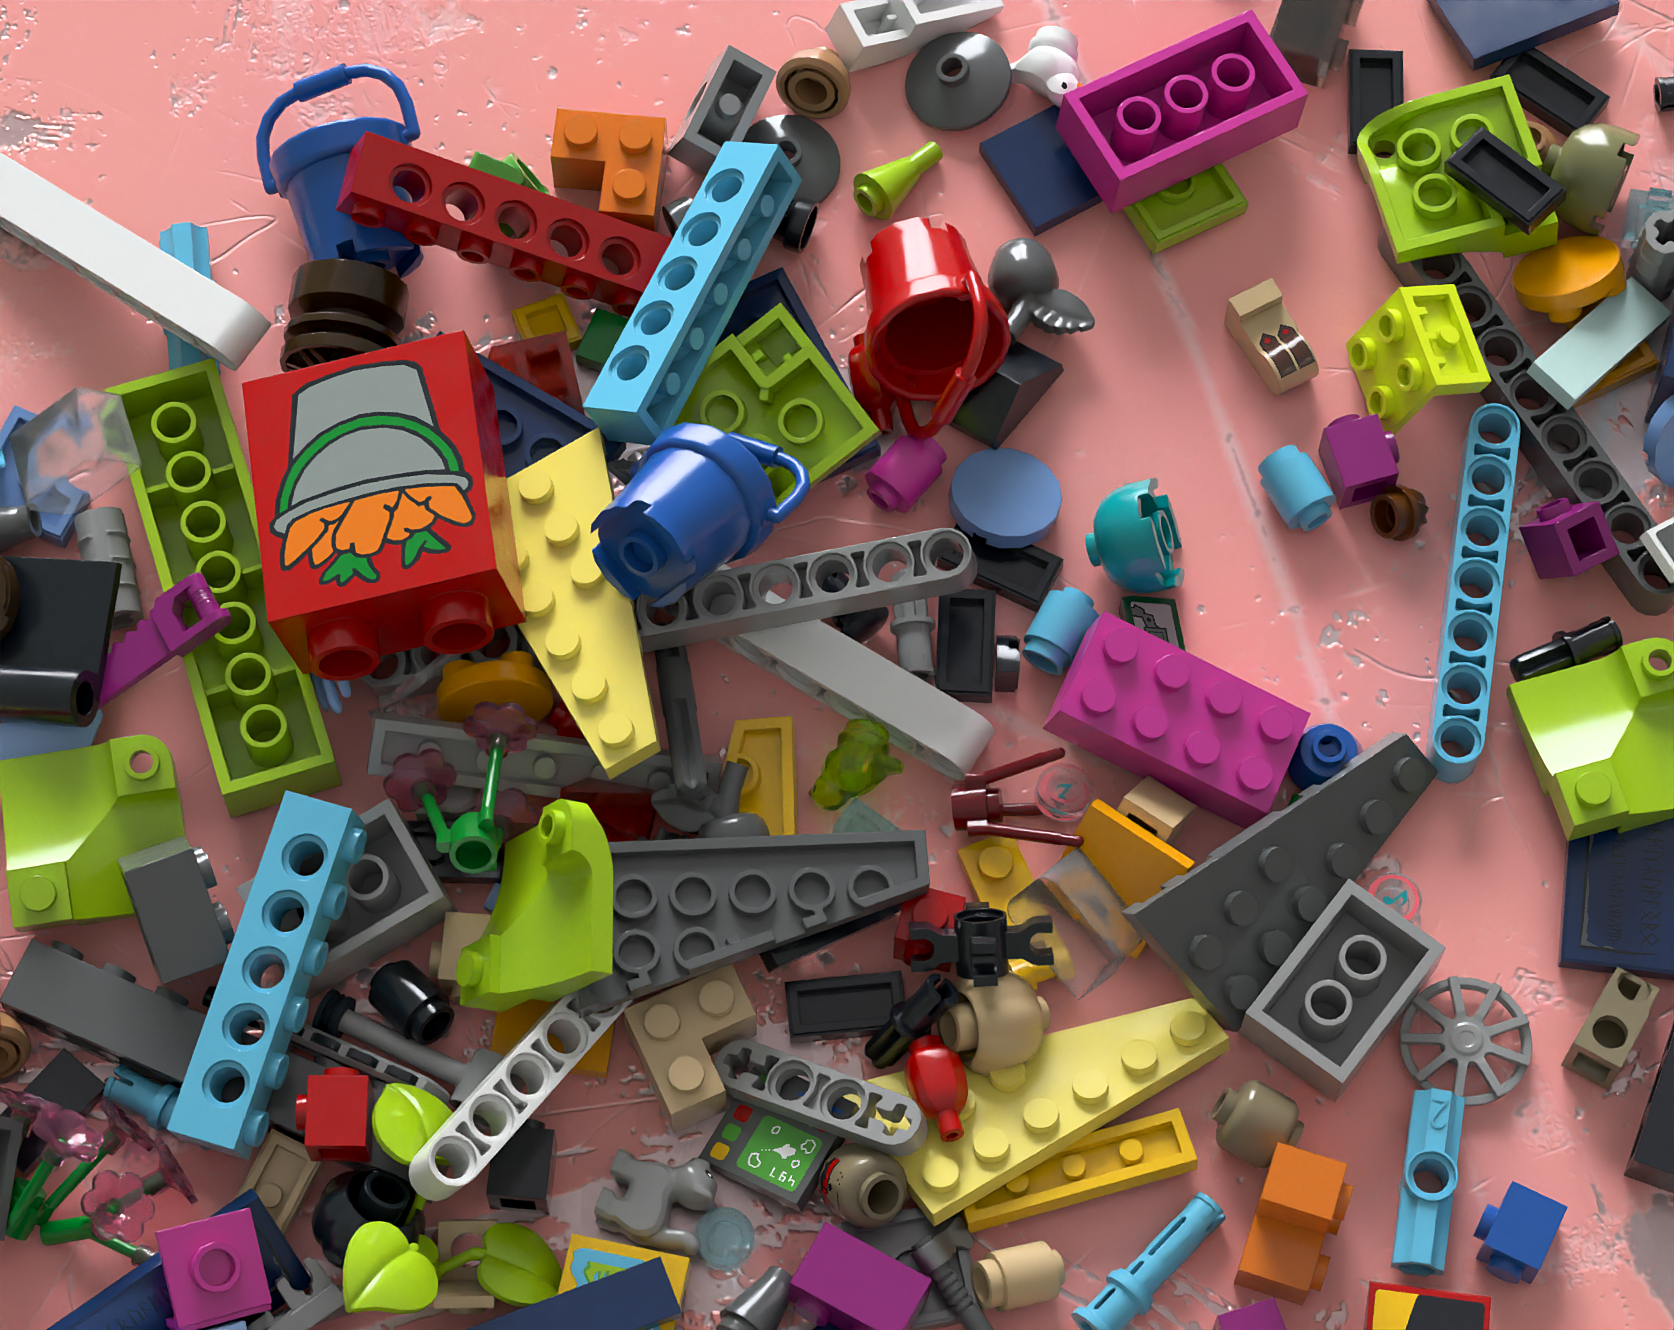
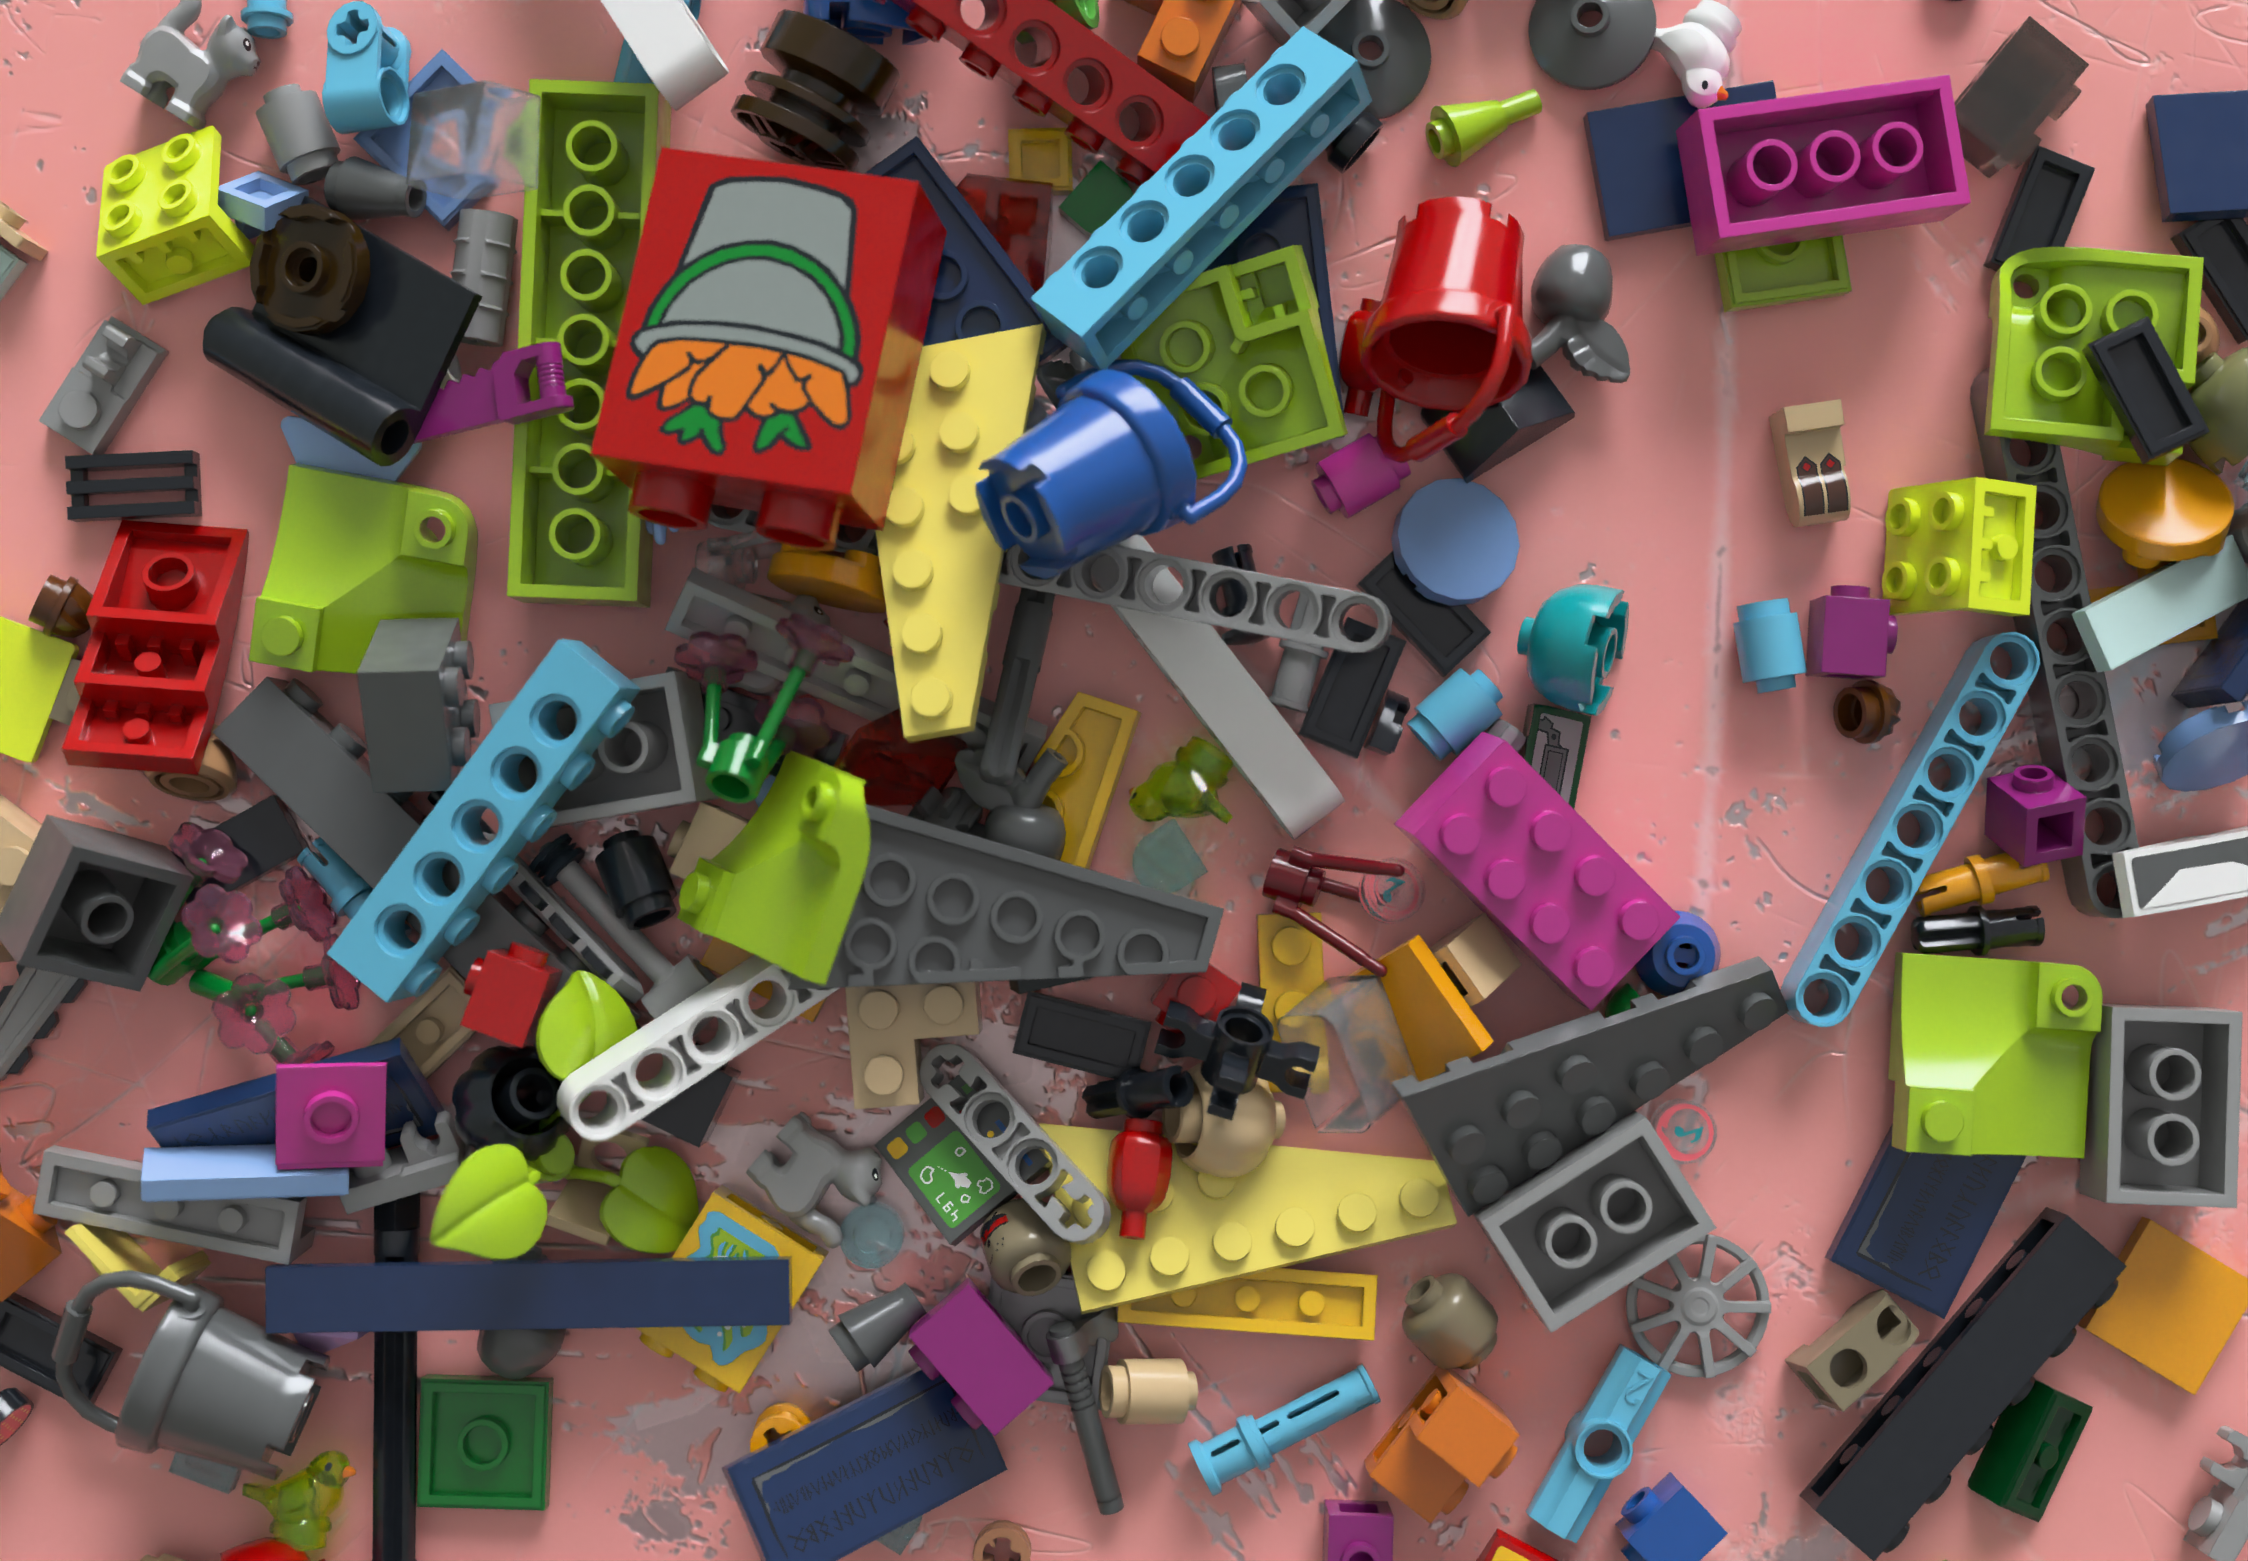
camera: 15 degrees right, 20 degrees up
none -> light orange pin [1914,852,2050,917]

